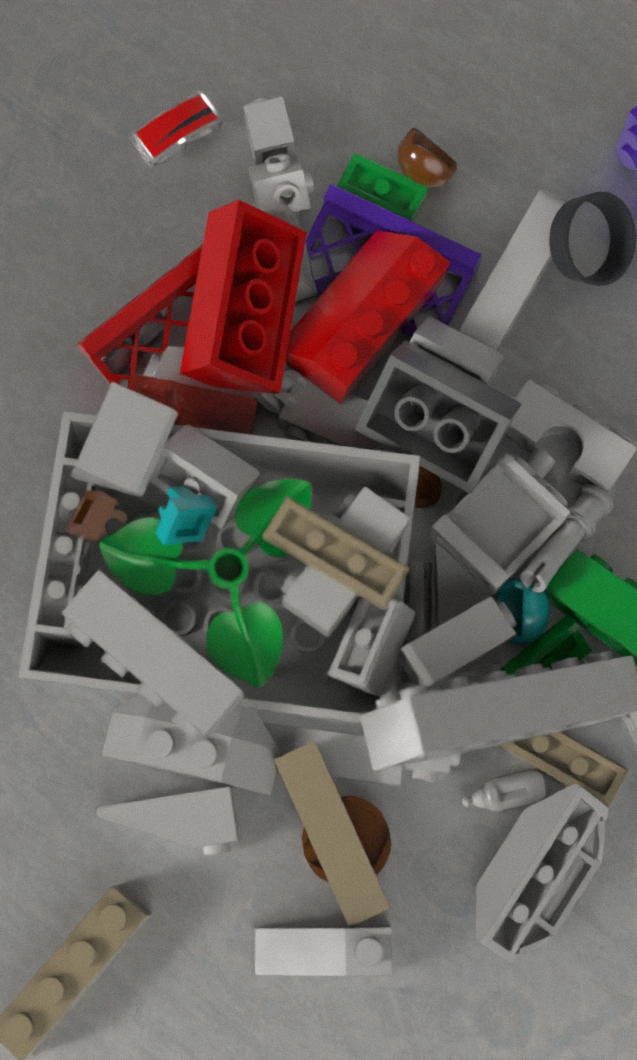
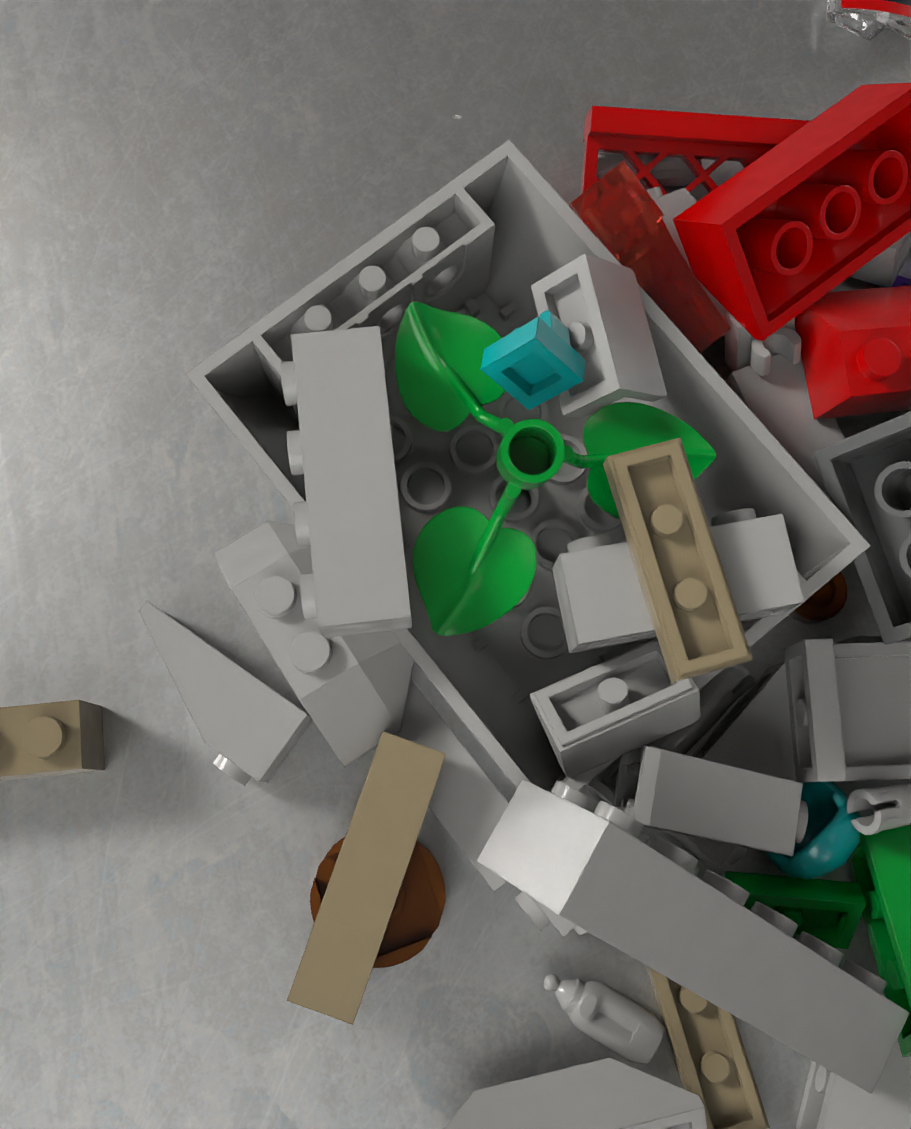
camera: 35 degrees right, 0 degrees up
reddish brown tile [66,490,128,542] -> none
light grey slope [71,382,178,497] -> none
light grey slope [255,926,392,976] -> none

